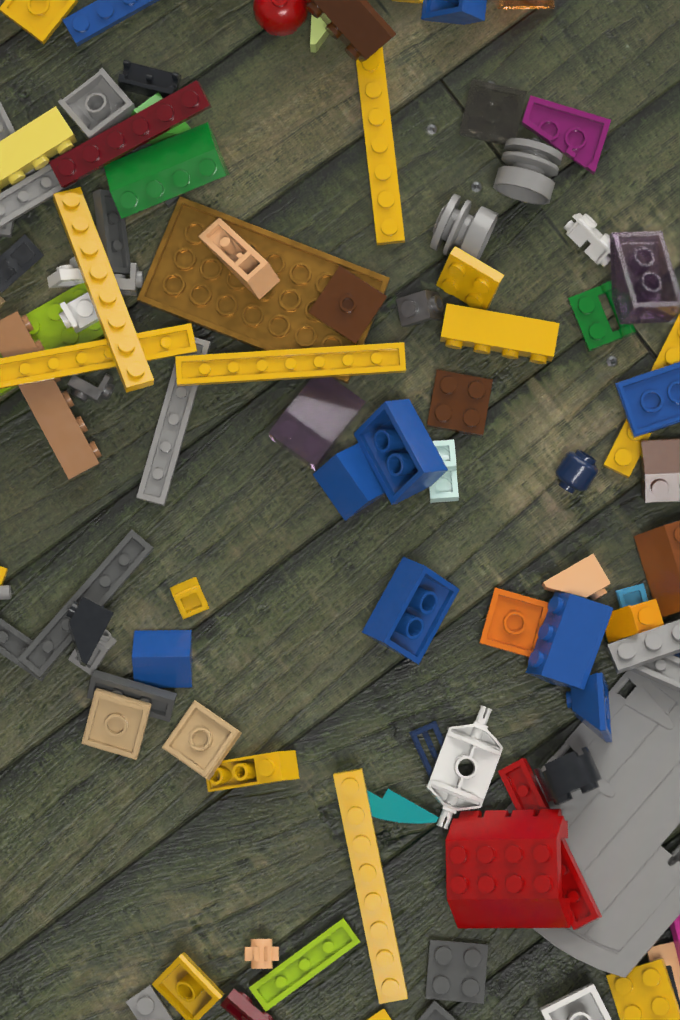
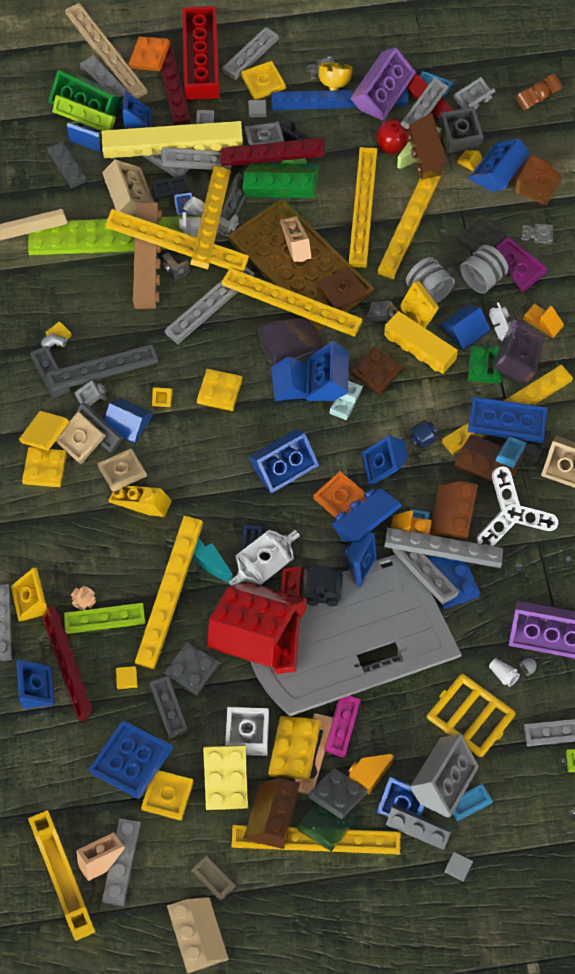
camera: 25 degrees right, 20 degrees down
black slope [66,597,114,667] -> none
light nougat slope [542,554,611,601] -> none
none -> yellow tile [19,411,69,451]
none -> yellow plate [22,447,67,487]
none -> slope [174,193,192,216]
none -> yellow plate [197,369,243,411]
none -> light grey tile [249,100,266,118]
none -> yellow plate [349,147,377,268]
none -> blue slope [362,436,408,486]
none -> blue slope [439,306,491,351]
none -> clear plate [522,224,553,244]
none -> light orange slope [523,303,564,338]

